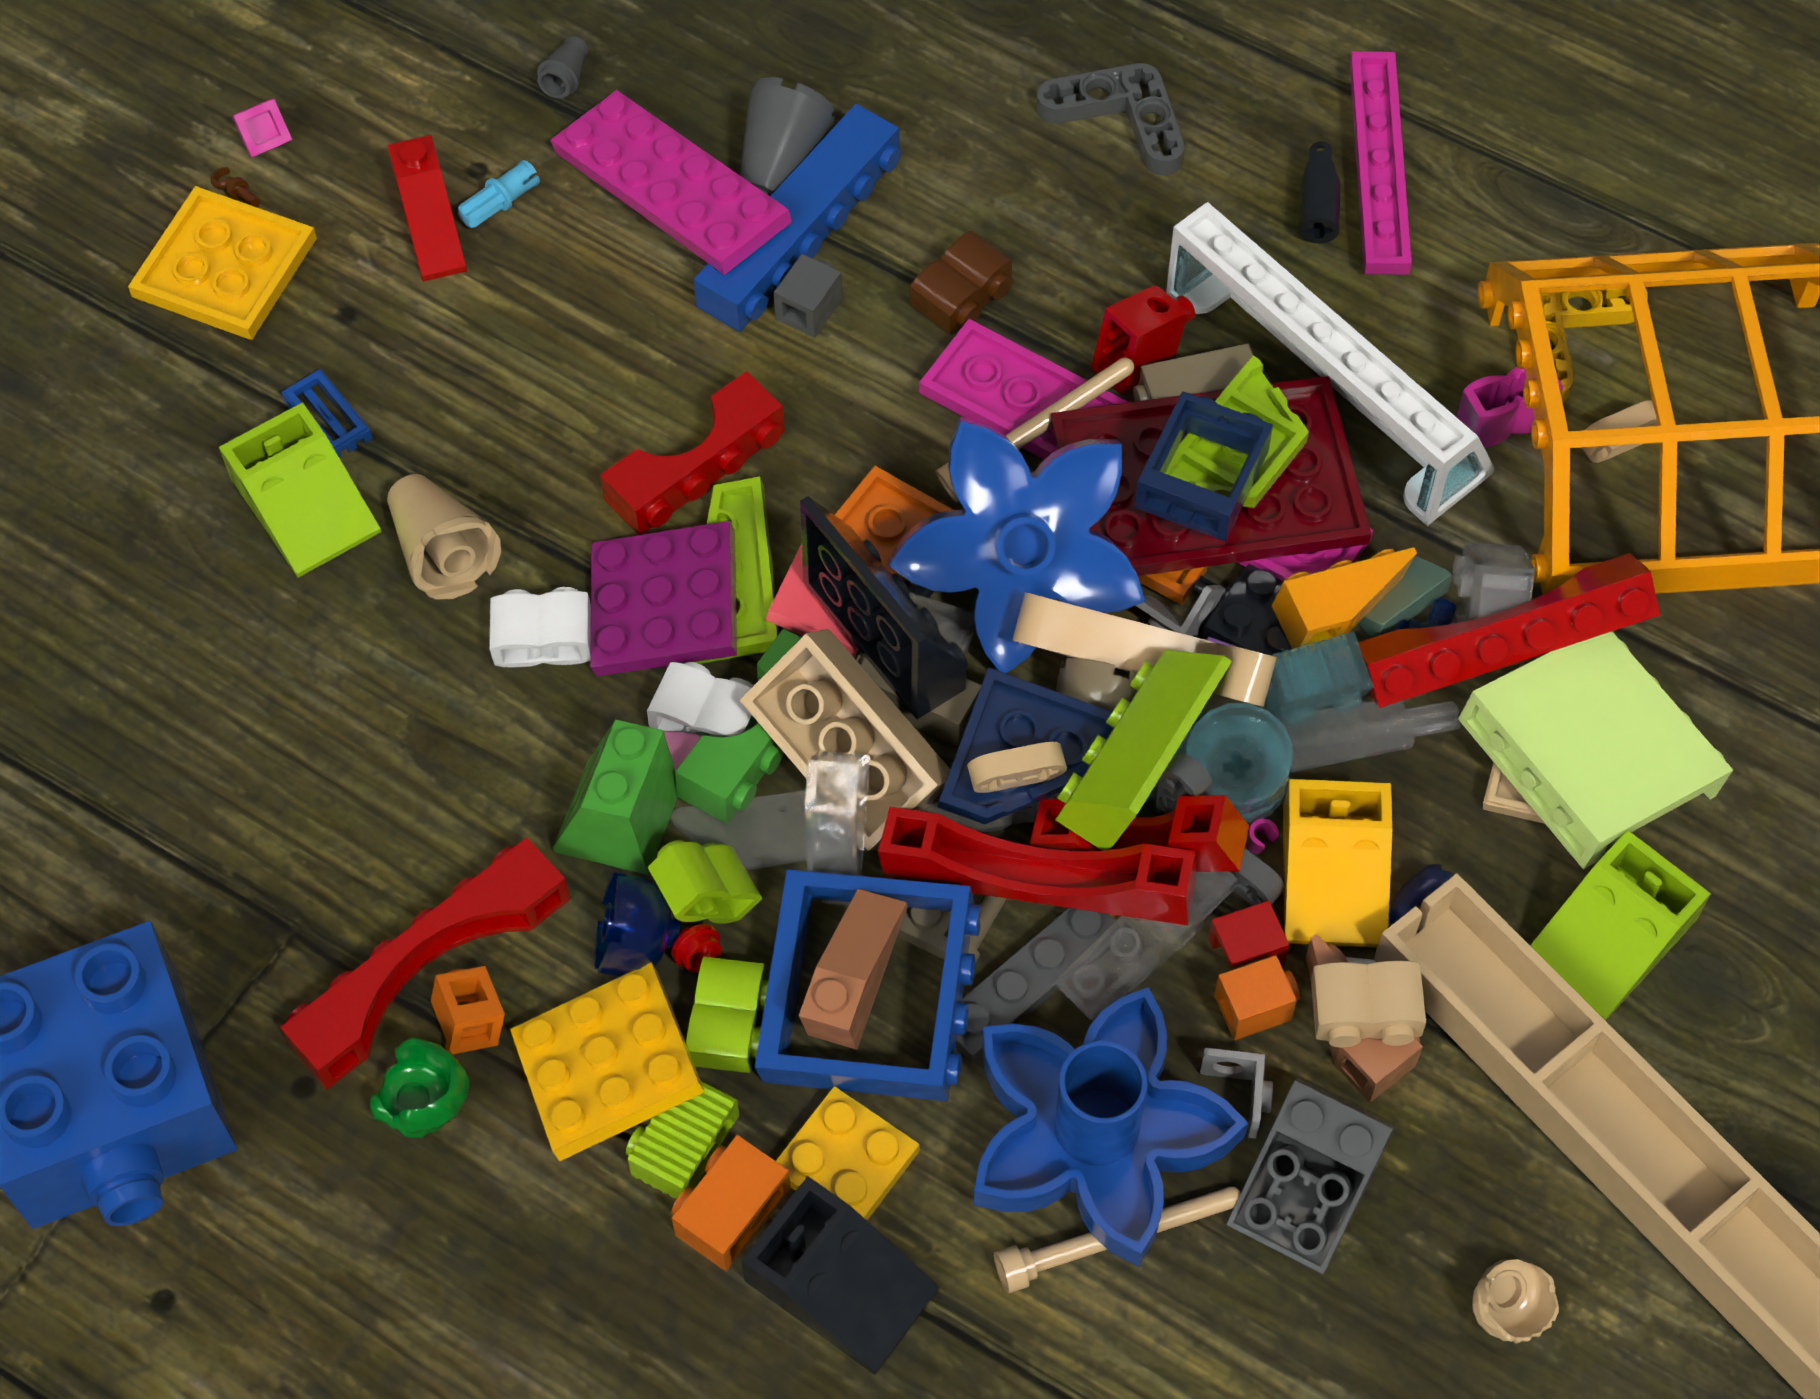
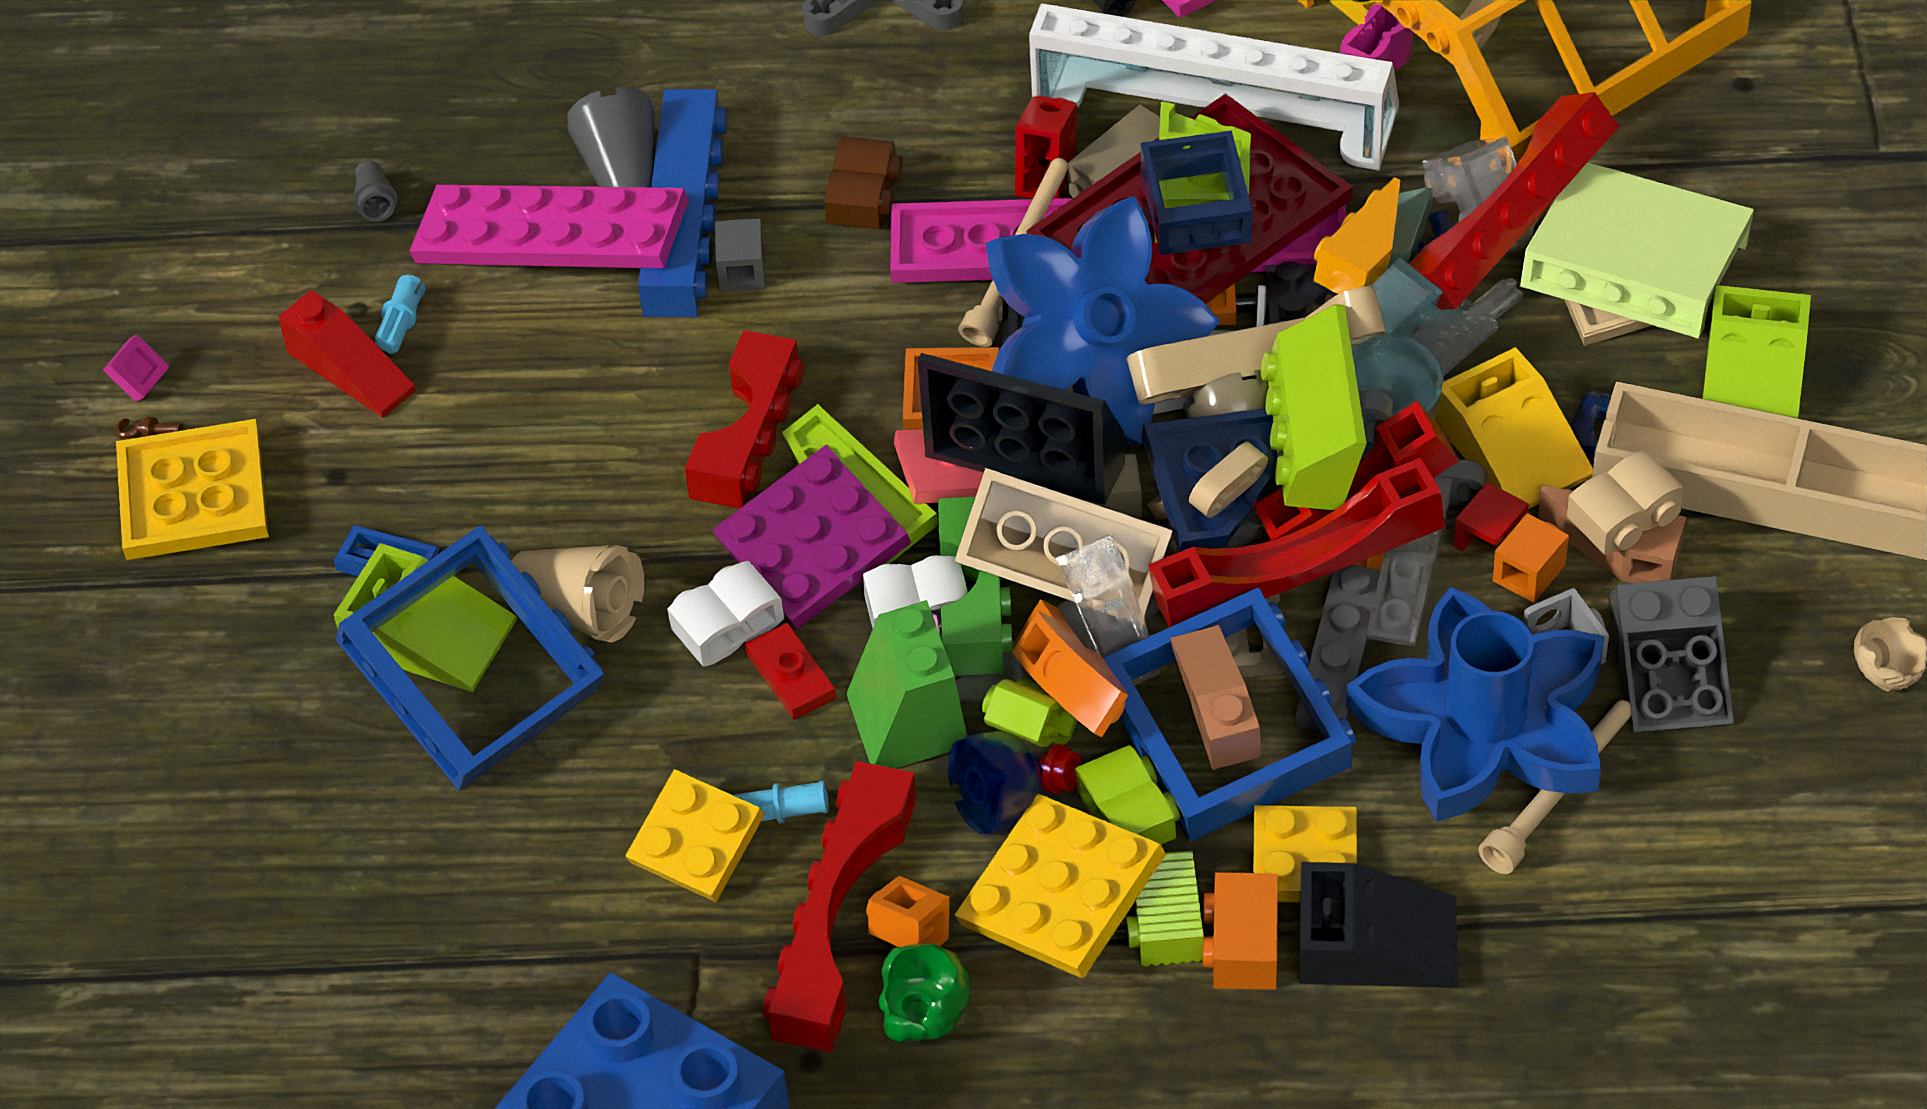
camera: 30 degrees left, 10 degrees down
none -> blue window [336,525,604,791]
none -> yellow plate [625,769,765,902]
none -> medium azure axle [733,780,829,824]
none -> red plate [744,623,836,720]
none -> orange slope [1012,599,1128,737]

